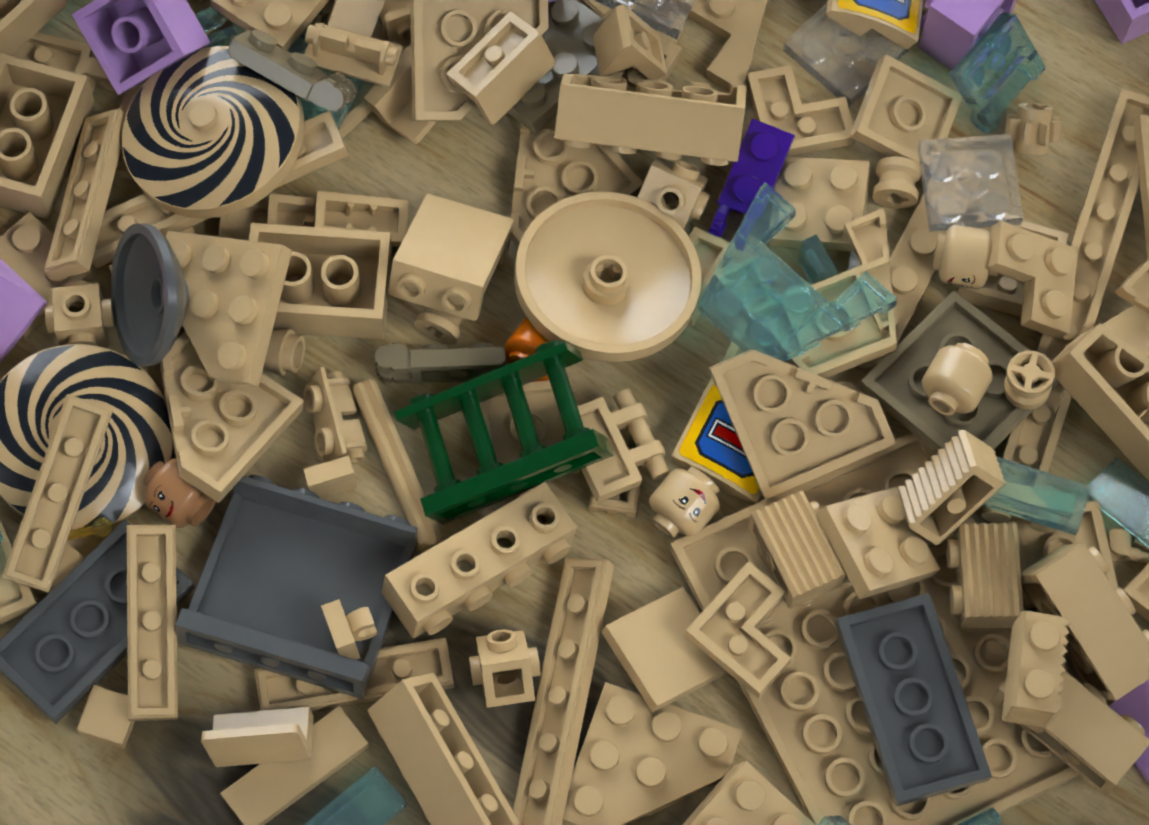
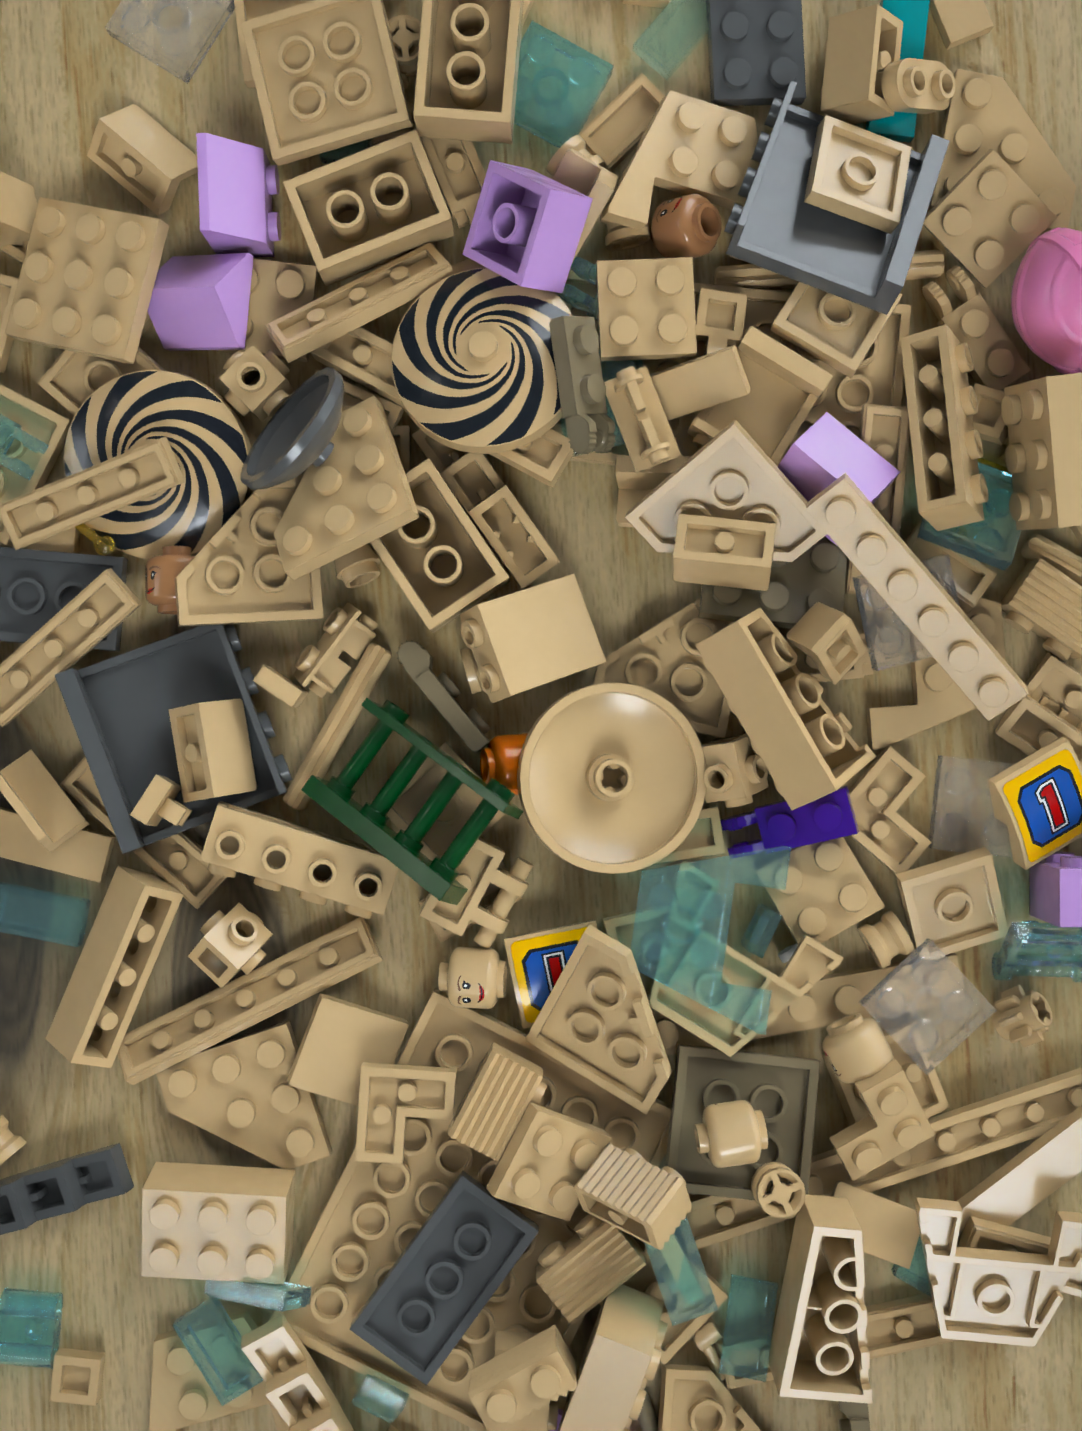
camera: 55 degrees right, 20 degrees up
none -> tan panel [169,699,257,803]

